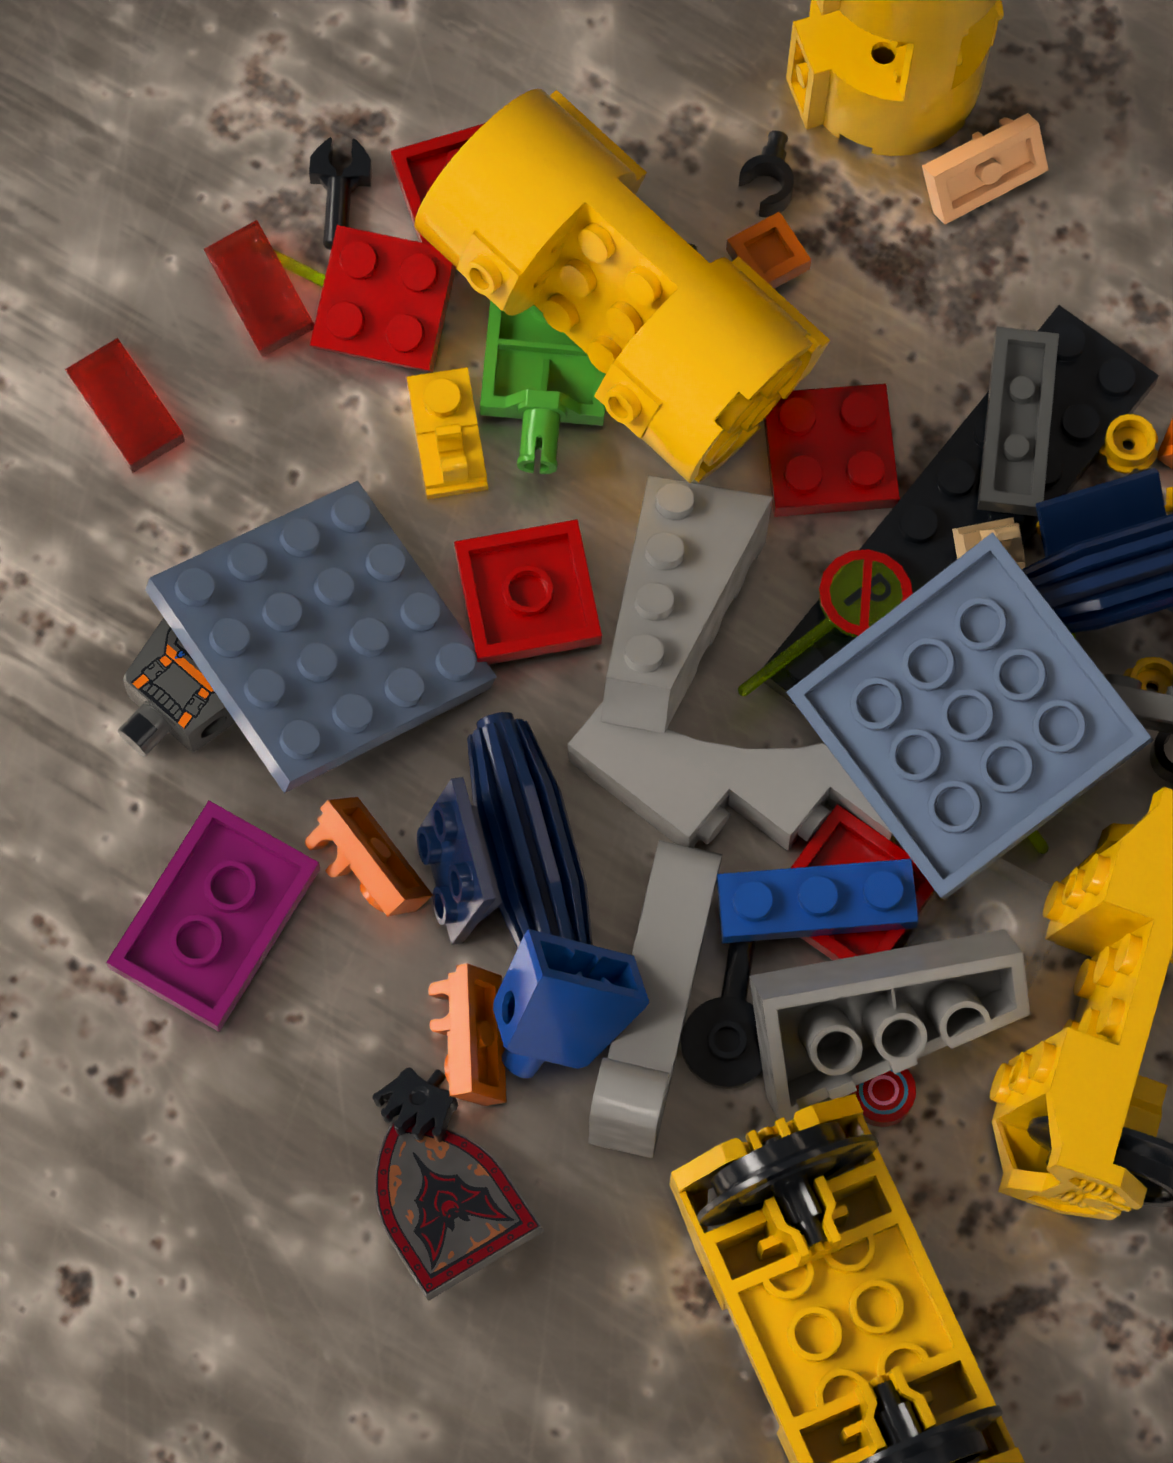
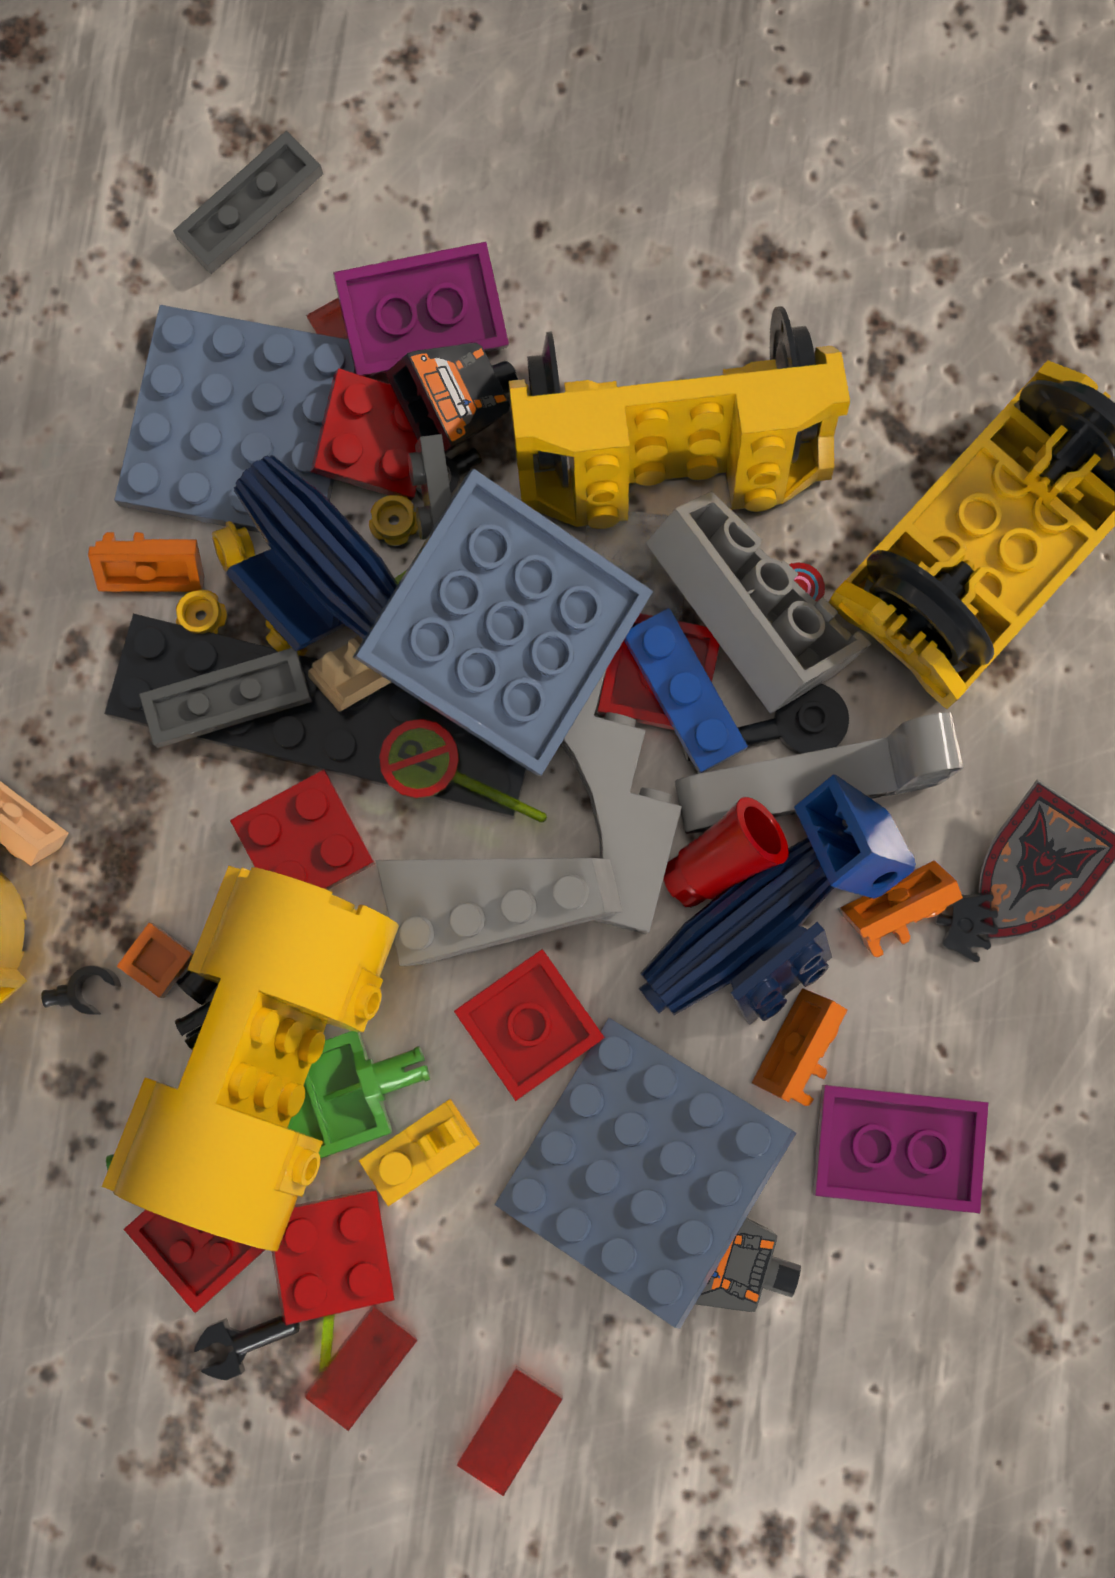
camera: 110 degrees left, 10 degrees up
none -> red plant [663,797,788,908]

